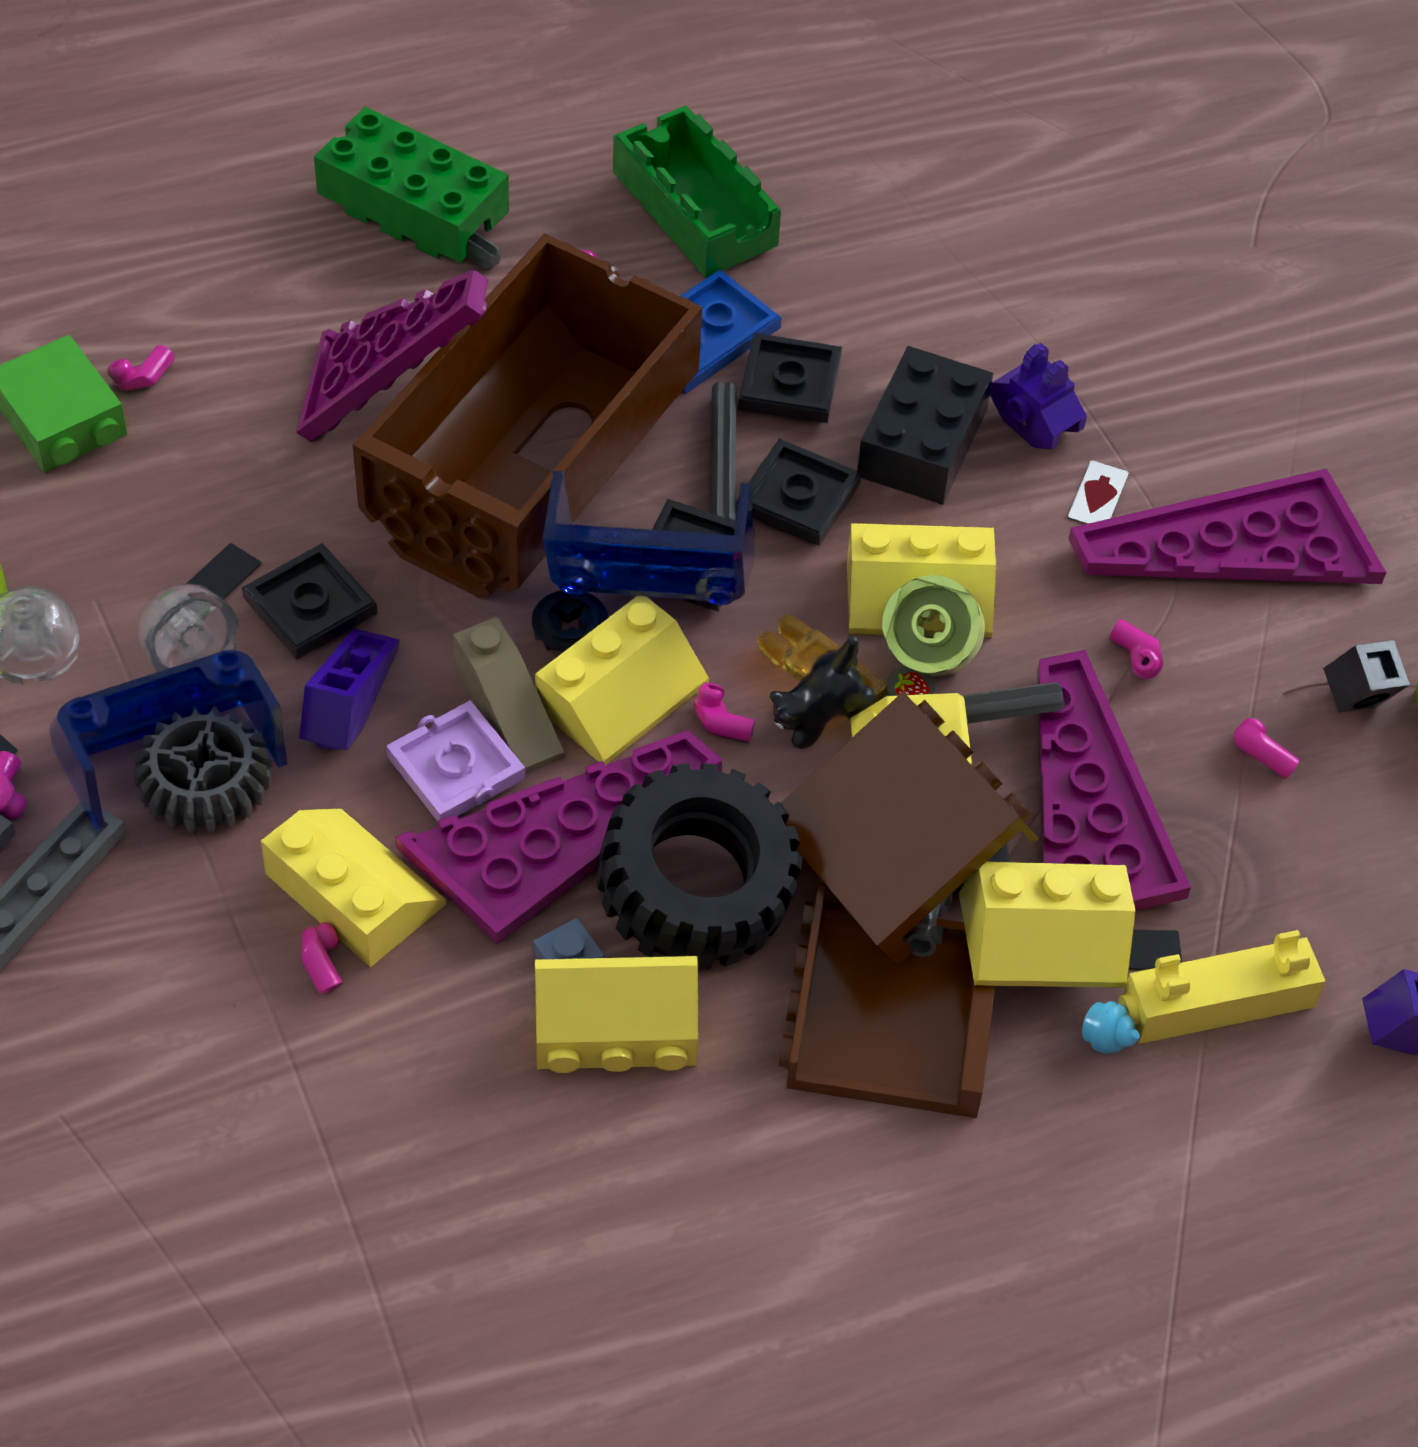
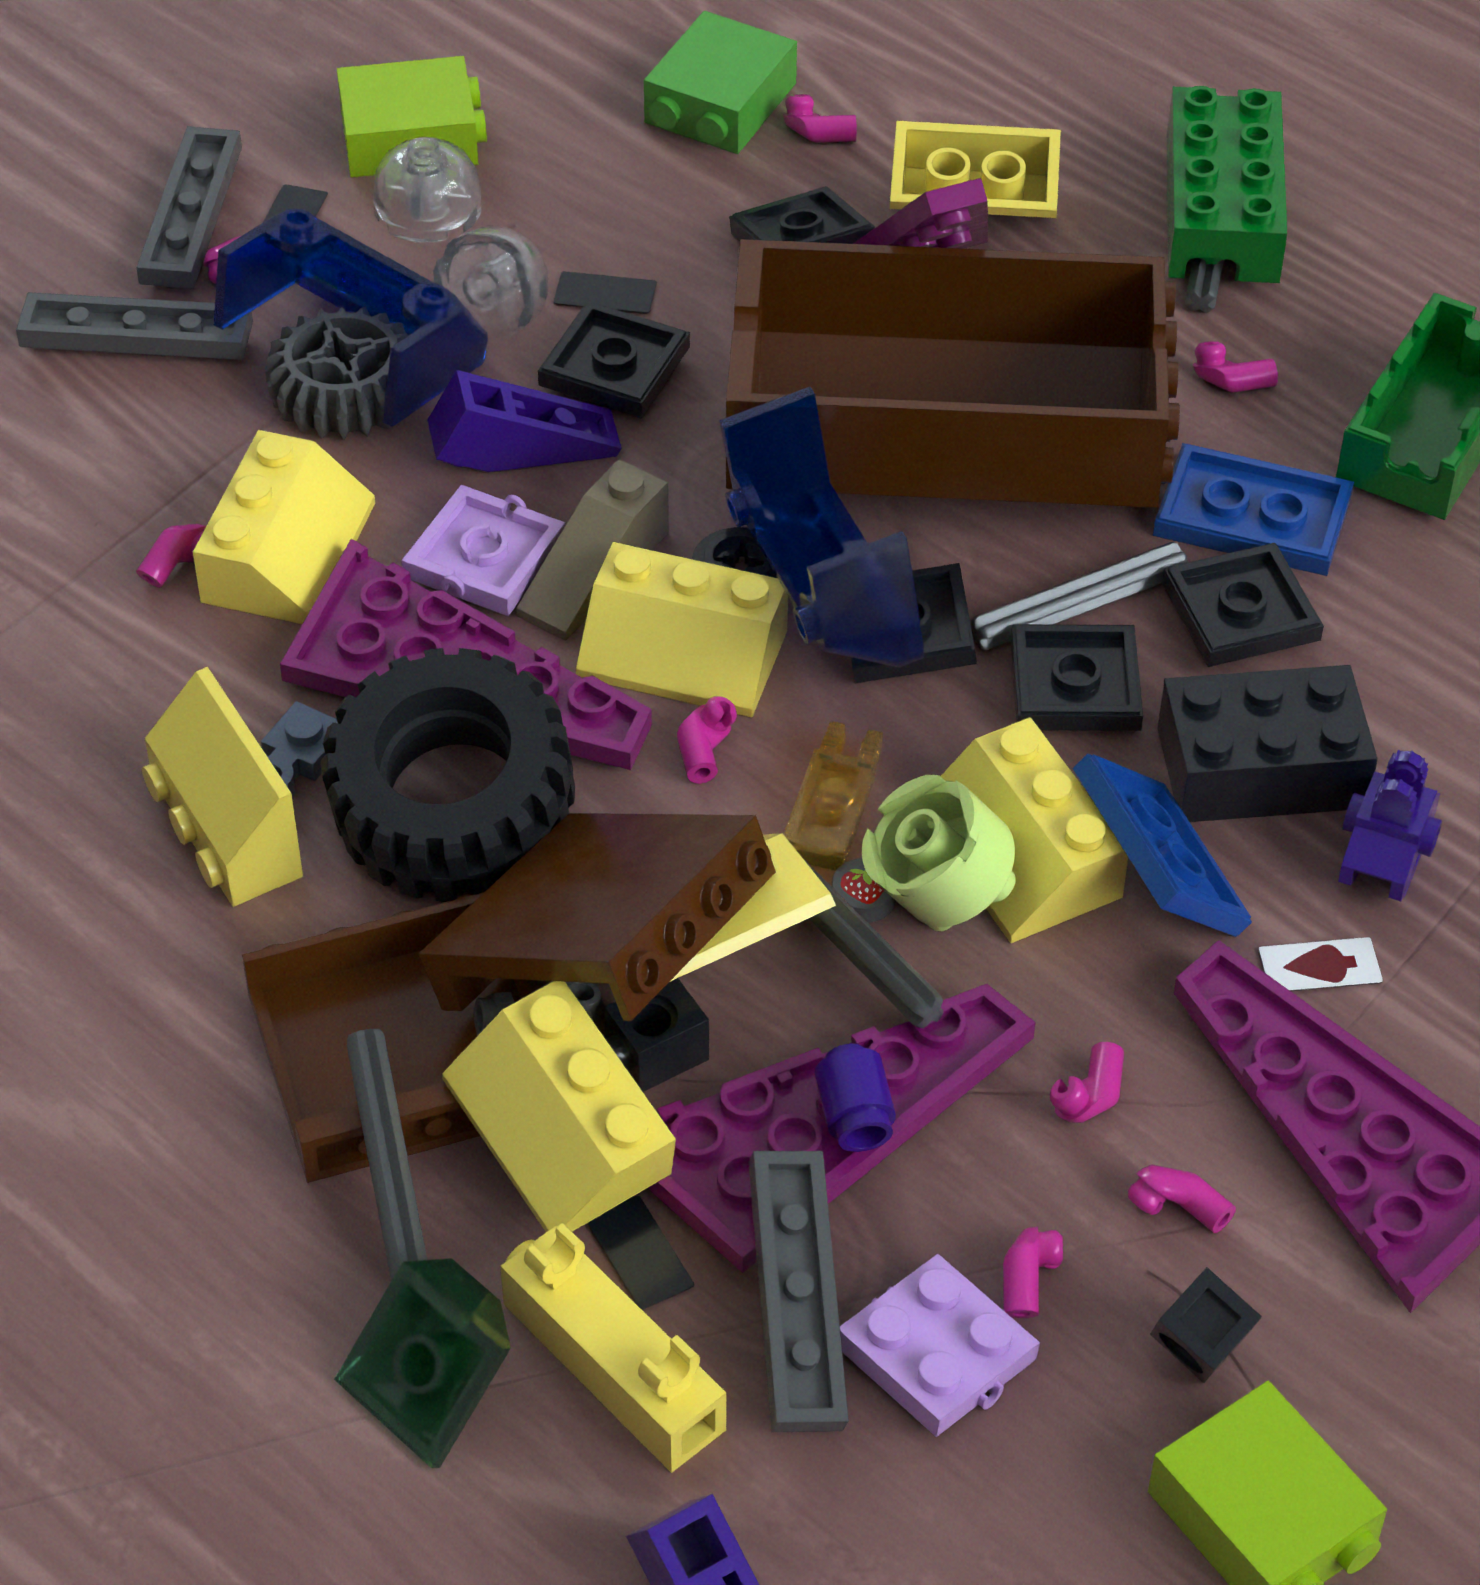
camera: 65 degrees right, 5 degrees down
black animal [769,636,876,749] -> none
medium azure plate [1082,1001,1140,1054] -> none
none -> clear green slope [334,1258,511,1469]
none -> dark grey axle [346,1029,433,1304]
none -> black plate [729,186,875,244]
none -> dark grey plate [748,1151,849,1432]
none -> dark purple brick [814,1044,896,1152]
none -> lavender plate [840,1254,1040,1437]
none -> light yellow slope [890,121,1061,218]
none -> blue tile [1072,753,1252,937]
none -> dark pink arm [1128,1164,1236,1233]

